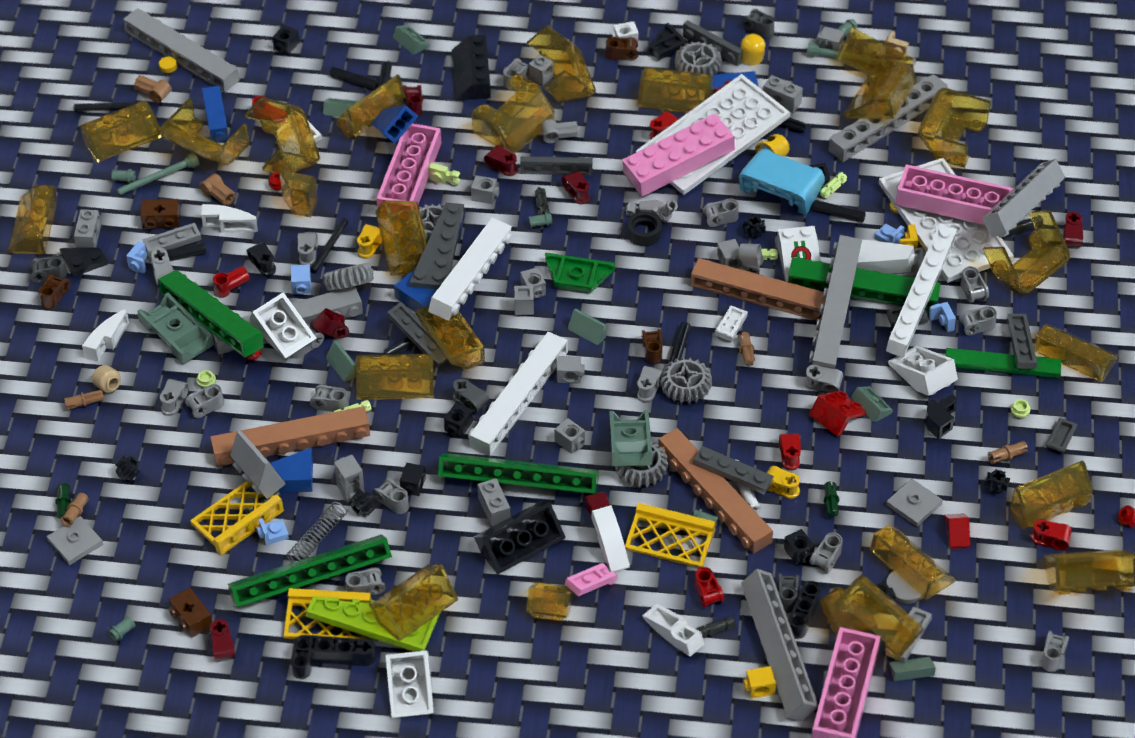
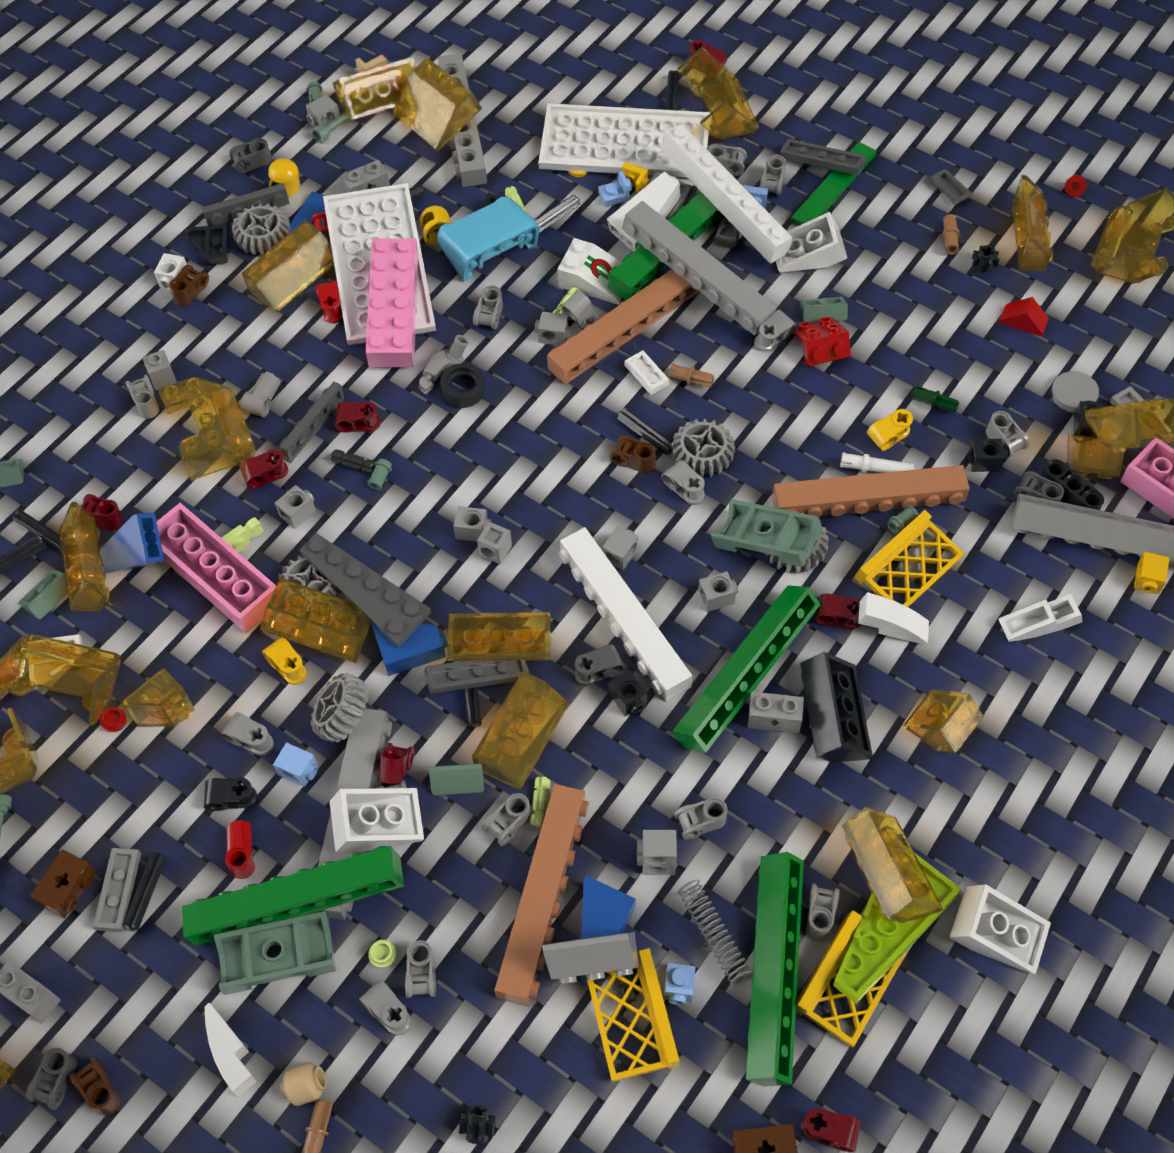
camera: 60 degrees left, 10 degrees up
black wing [59,247,108,277] -> none
light blue bracket [126,241,147,274] -> none
light grey piece [151,247,173,286] -> none
medium nougat piece [200,173,236,205] -> none
white slope [201,204,258,233] -> none
black beam [291,635,376,679] -> none
black bar [310,218,349,274] -> none
black gear [351,491,375,516] -> none
black brick [400,462,426,496] -> none
white brick [428,218,512,321] -> none
black slope [452,35,491,101] -> none
clear yellow windscreen [527,25,596,102] -> none
green wing [545,253,616,293] -> none
bright pink plate [565,563,618,596] -> none
sand green slope [568,309,606,345] -> none
dark grey plate [693,446,774,495] -> none
red piece [694,567,724,608] -> none
pearl dark grey axle [696,616,735,638] -> none
black gear [743,216,766,238] -> none
red piece [779,434,801,470] -> none
clear yellow slope [870,525,956,600] -> none
light grey plate [886,478,943,527] -> none
bright pink brick [896,164,1014,225] -> none
clear yellow windscreen [918,88,991,168] -> none
black brick [925,394,958,439] -> none
light grey brick [982,159,1065,238] -> none
yellowish green plate [1011,399,1030,418] -> none
red piece [1031,519,1072,550] -> none
clear yellow slope [1034,324,1119,382] -> none

